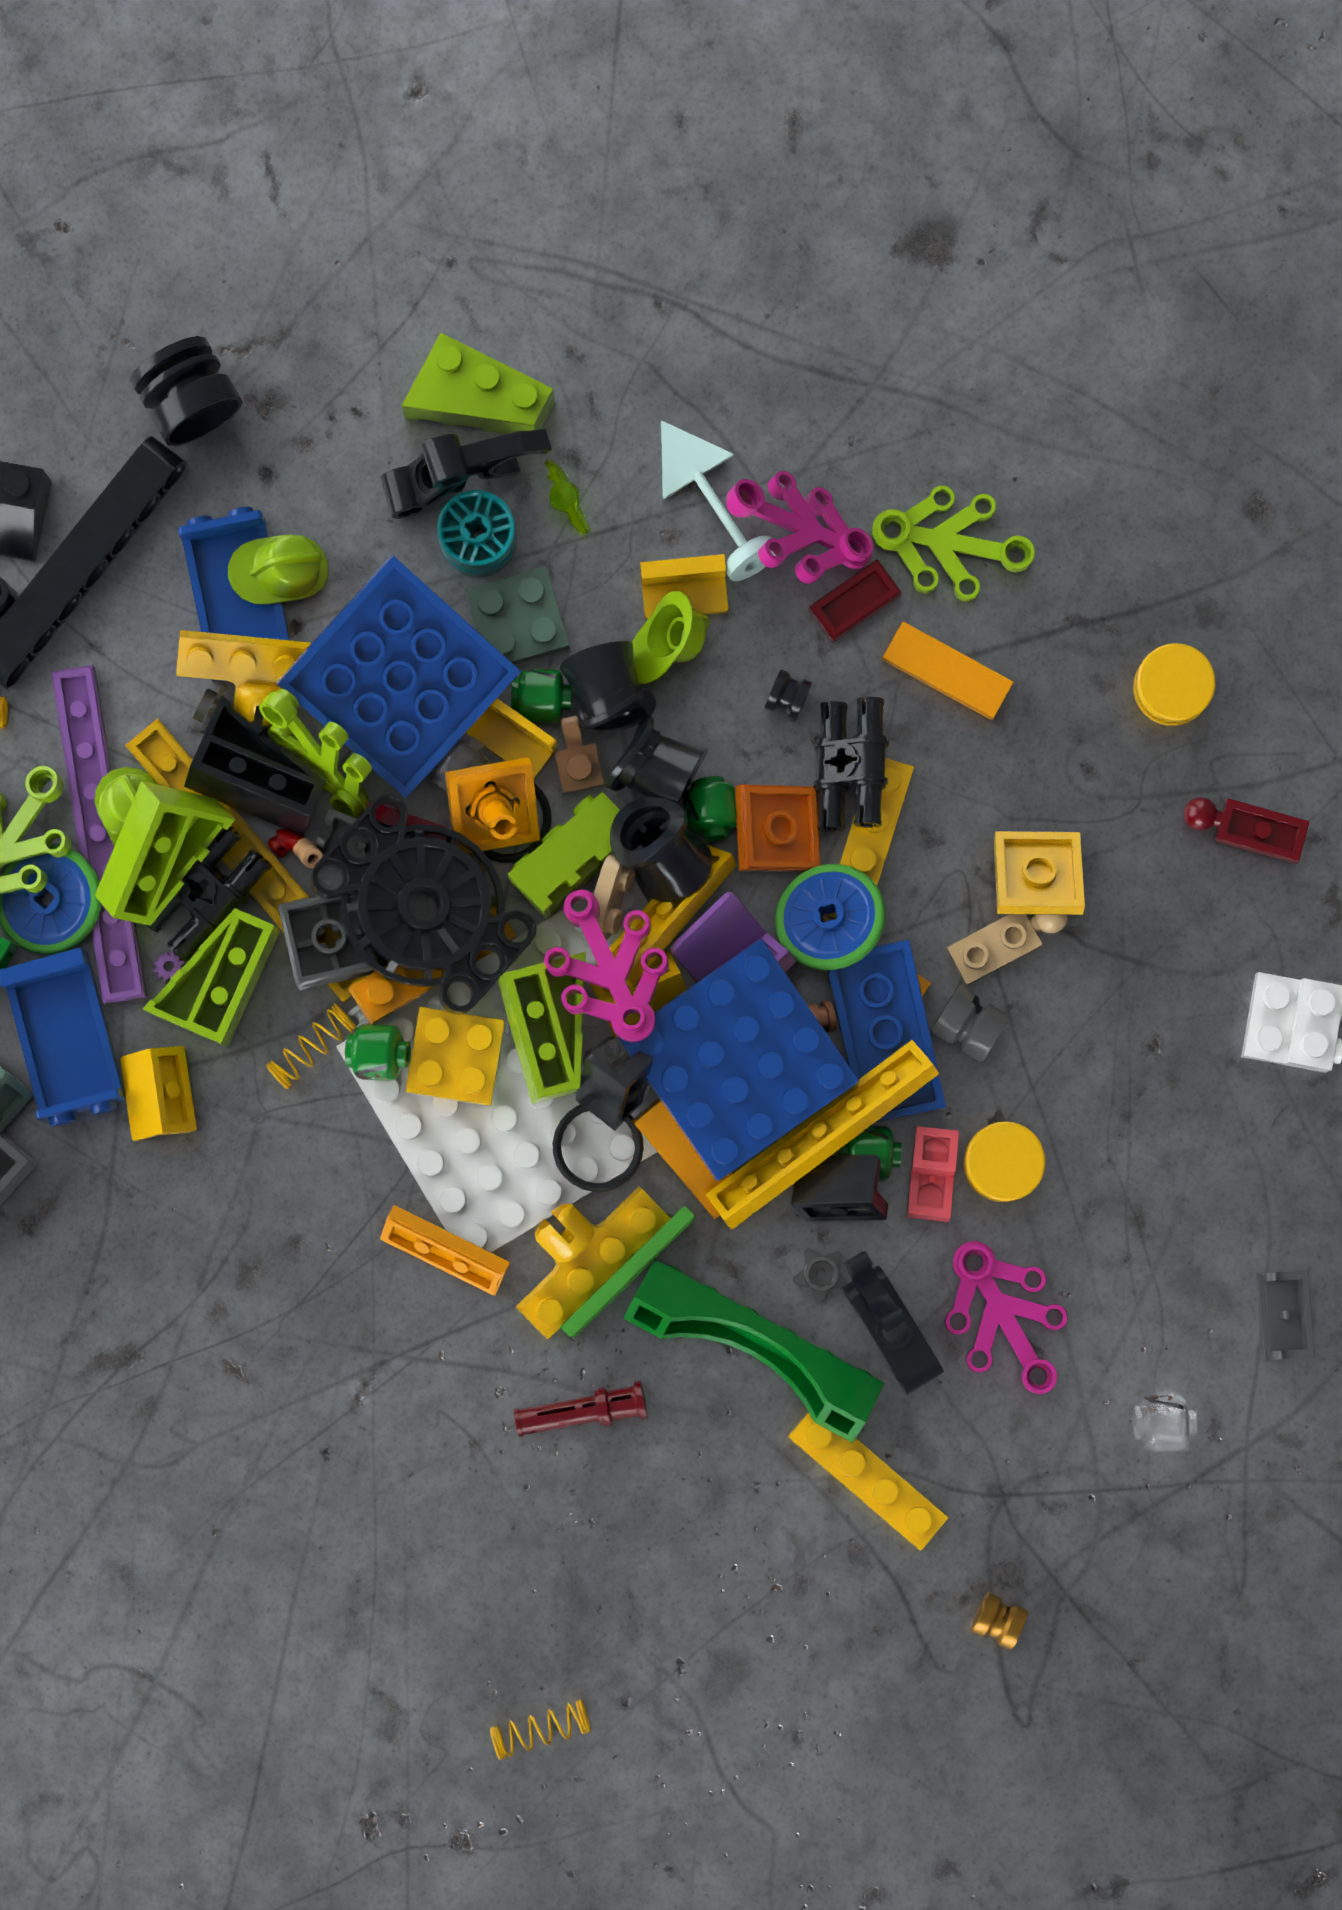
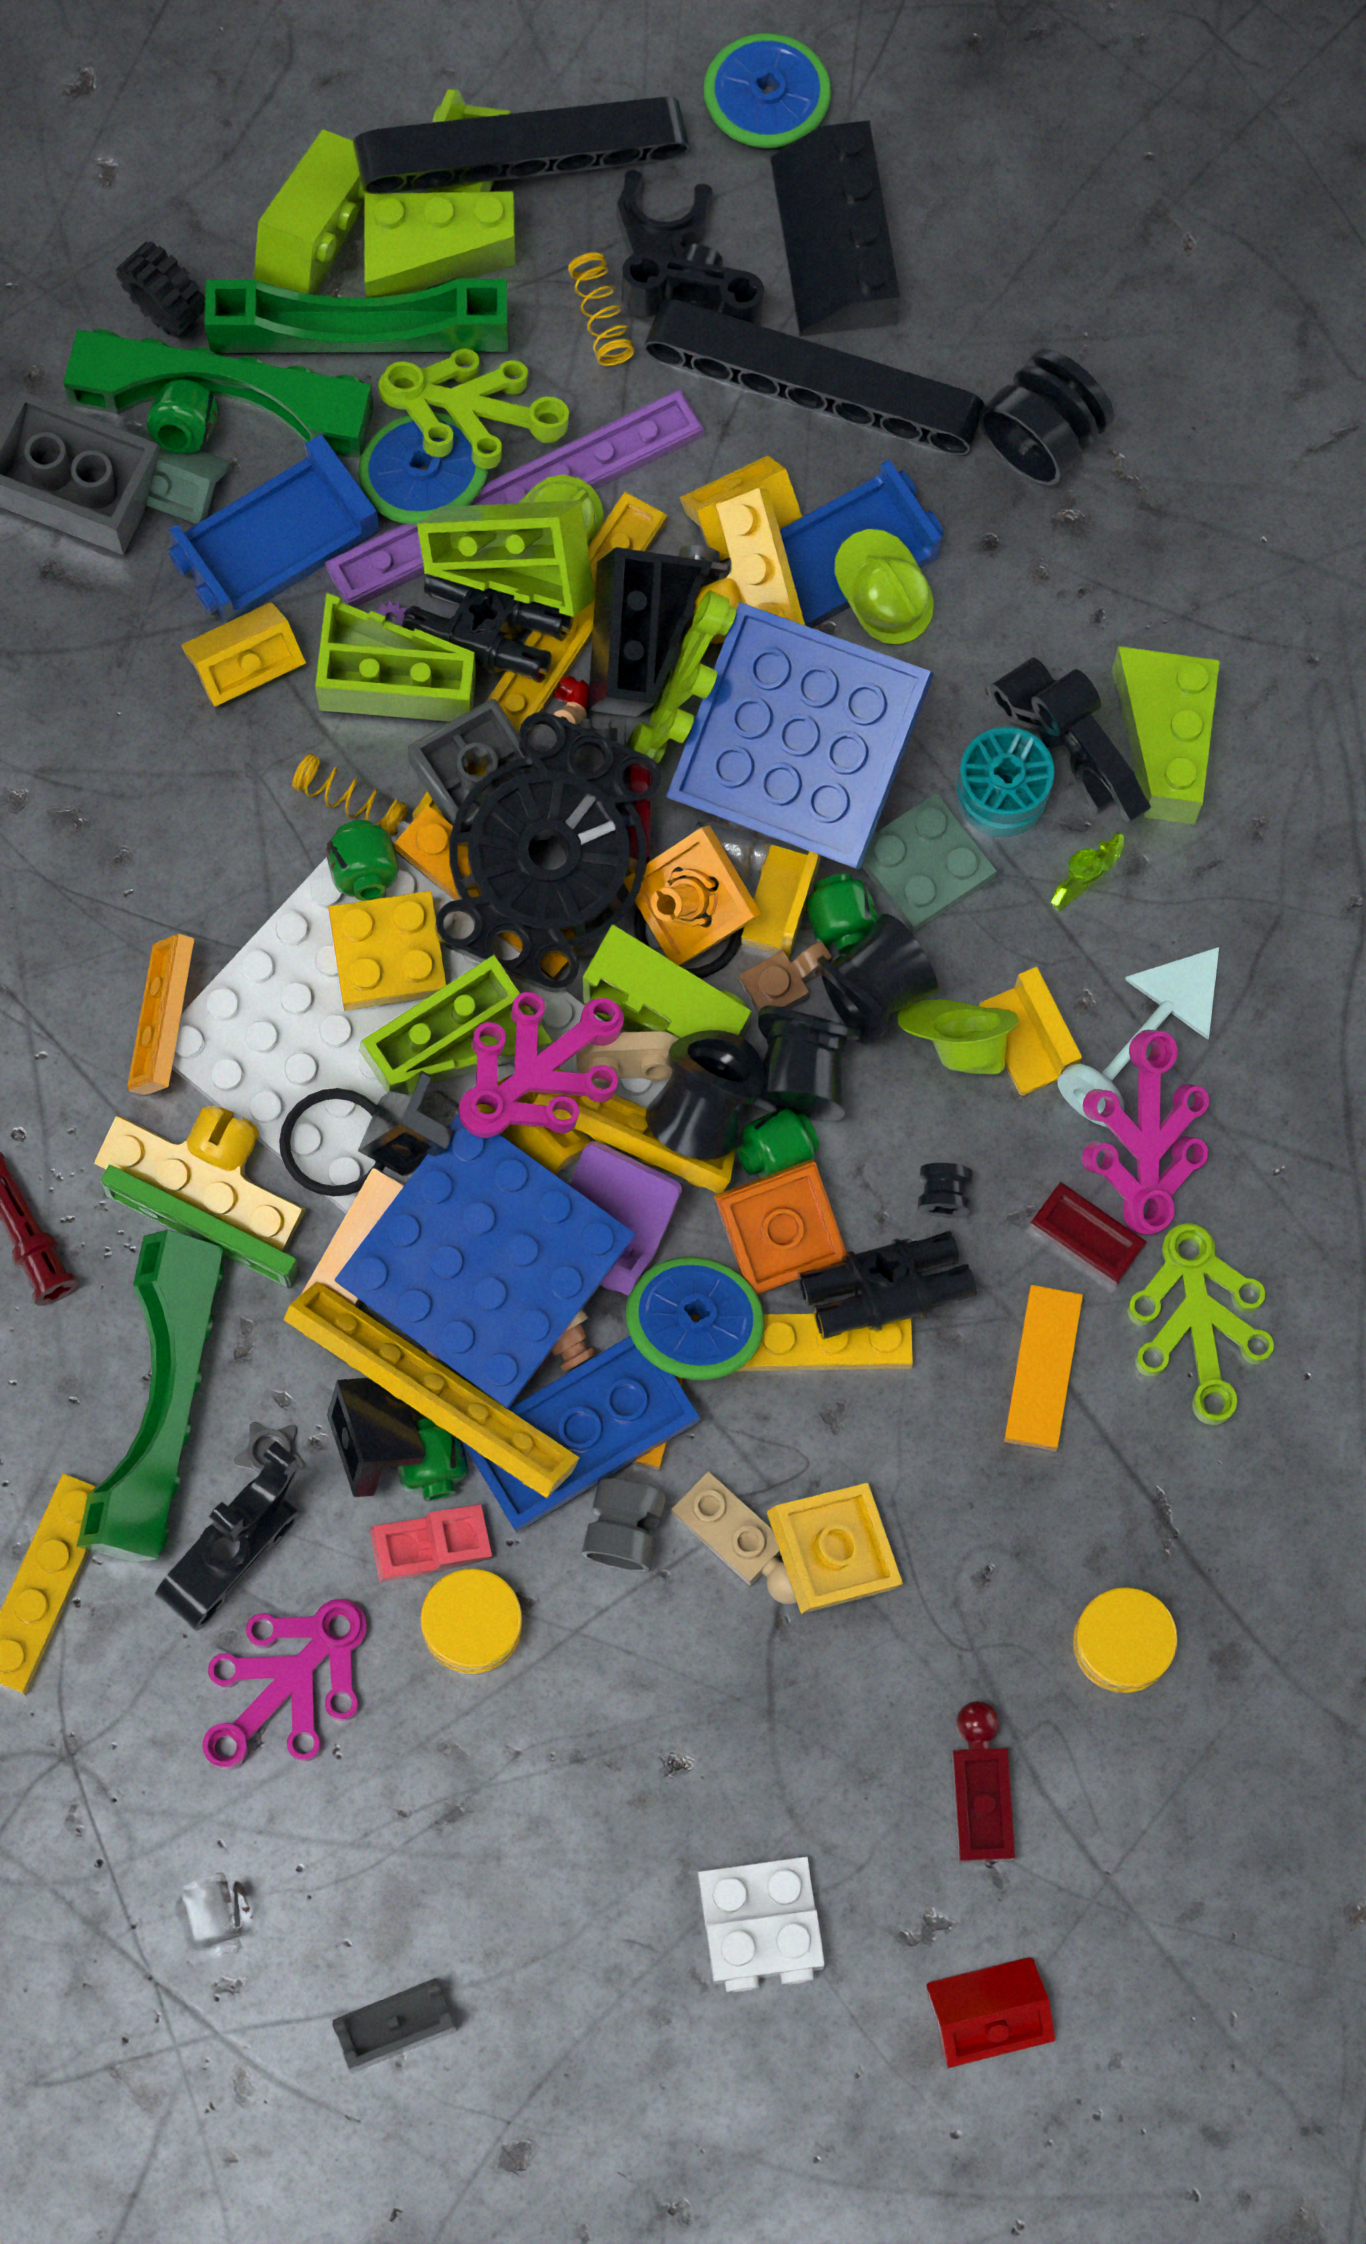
camera: 70 degrees right, 10 degrees down
none -> yellow panel [679,455,803,562]

